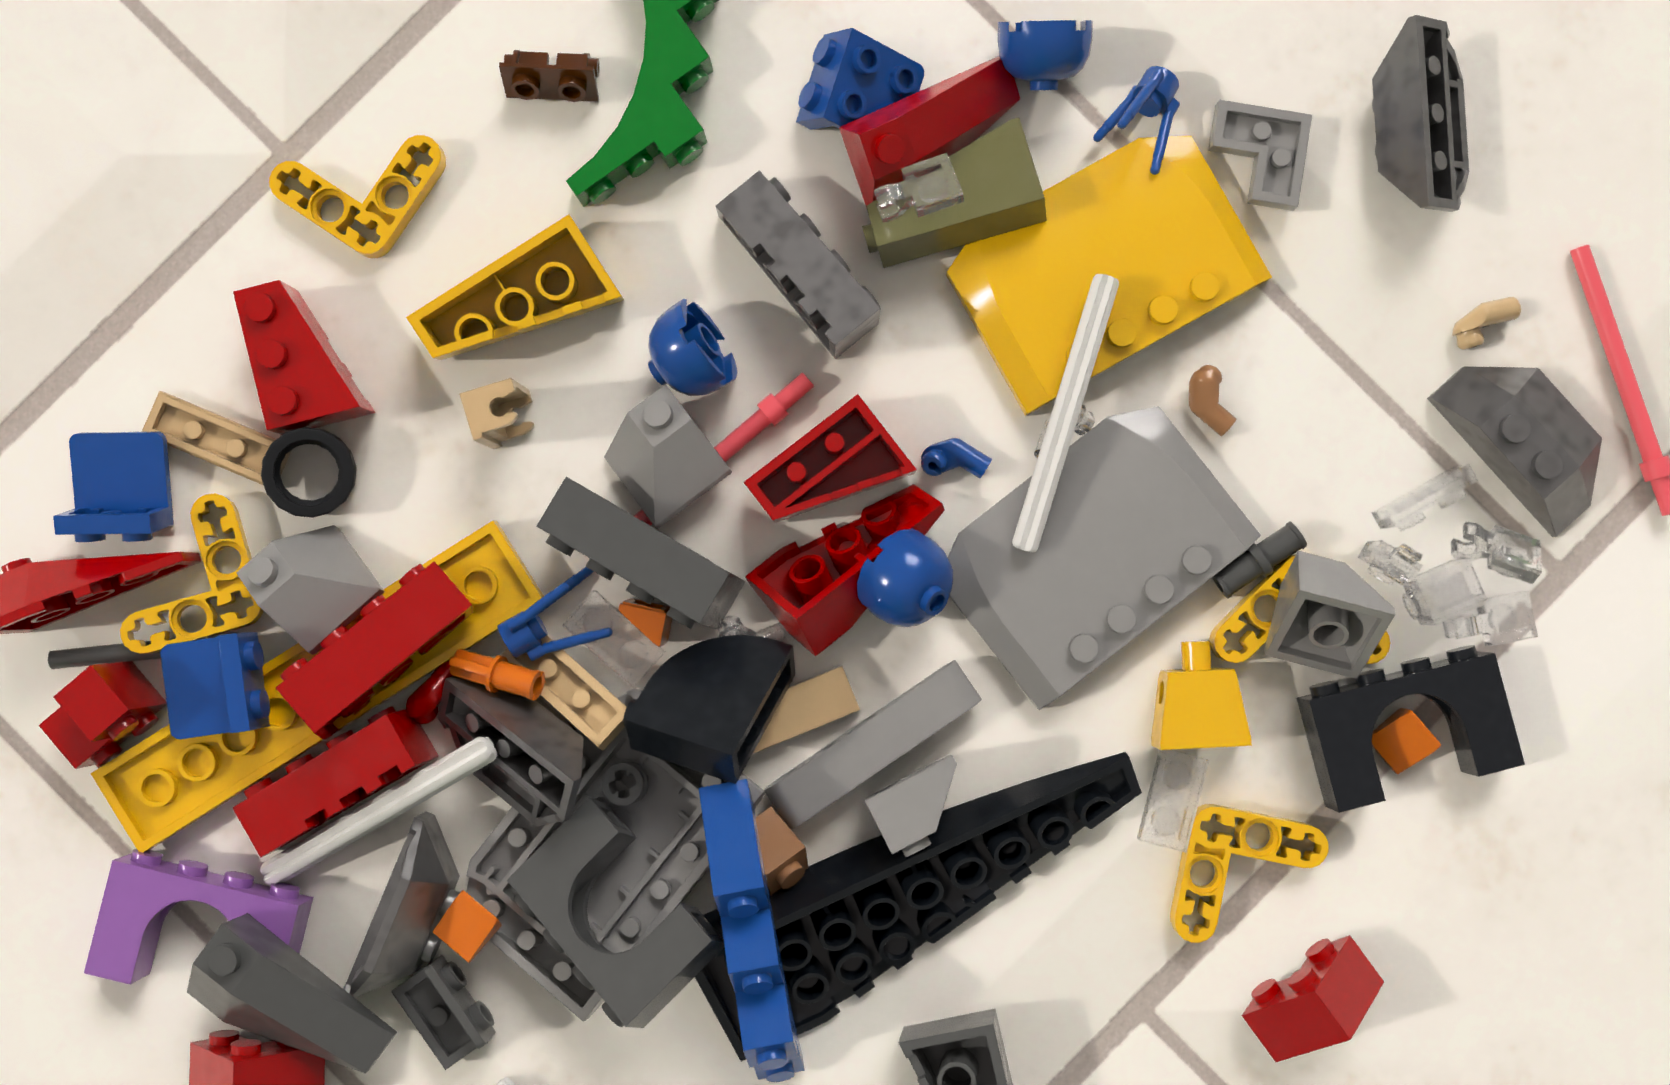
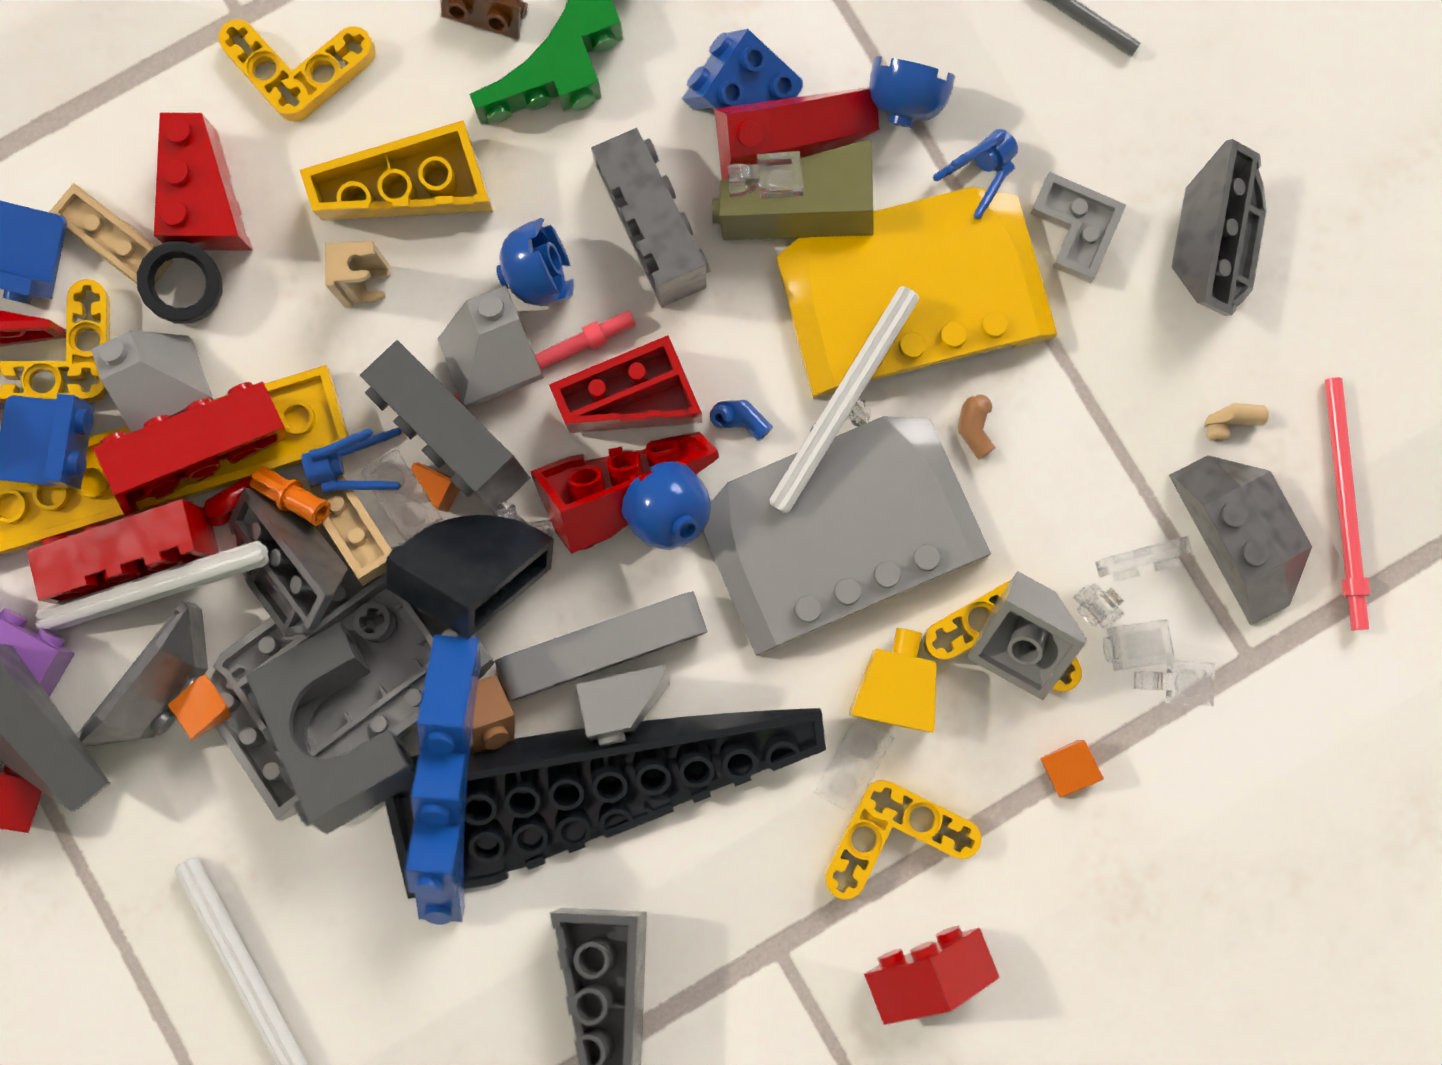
camera: 10 degrees right, 5 degrees down
dark grey bracket [391,955,496,1070] -> none
tan tile [753,666,860,754] -> none
dark grey pin [1212,521,1307,599] -> none
black arch [1297,645,1525,813] -> none
clear plate [1451,522,1542,584] -> none

